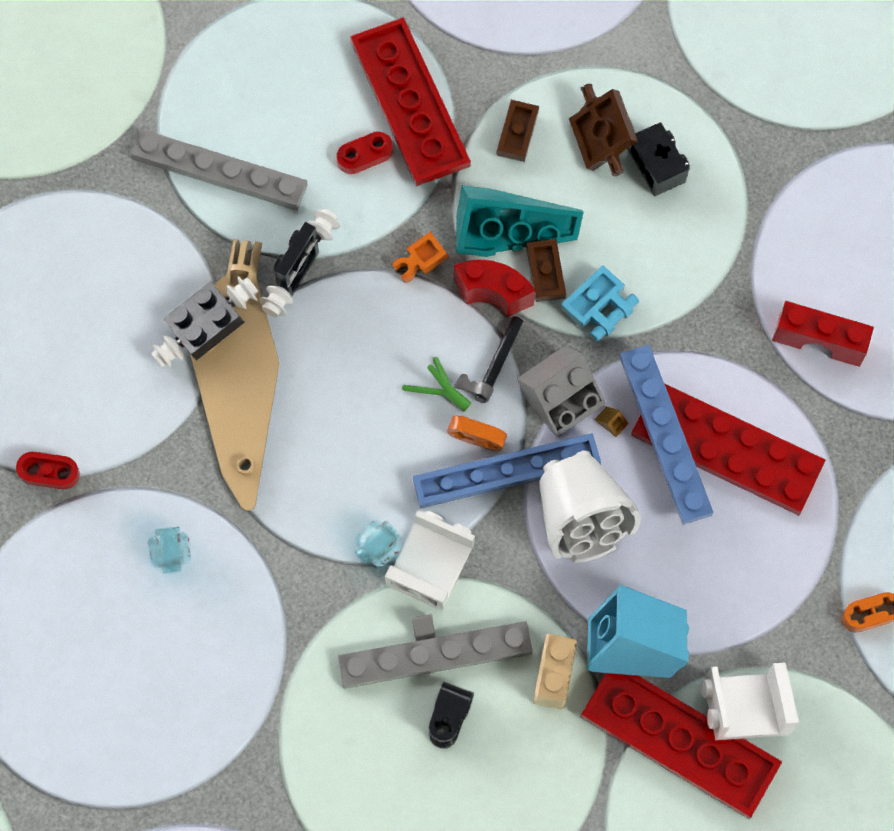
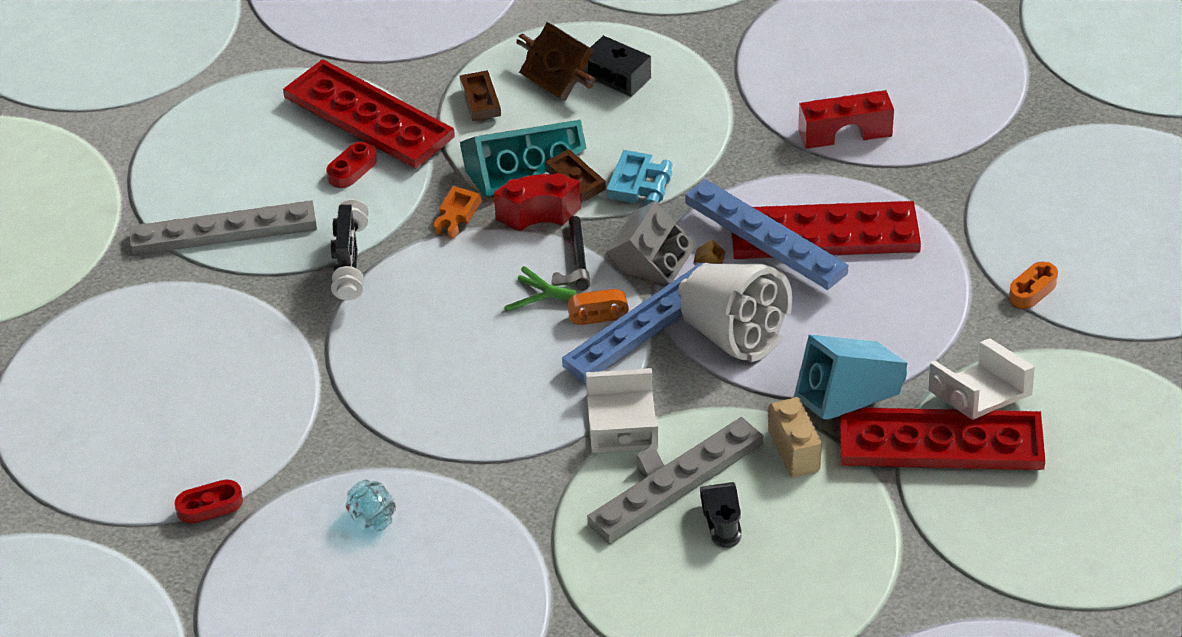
camera: 25 degrees left, 25 degrees down
plate [151,276,259,369] -> none
tan wing [190,239,280,511] -> none
clear light blue head [355,520,402,567] -> none

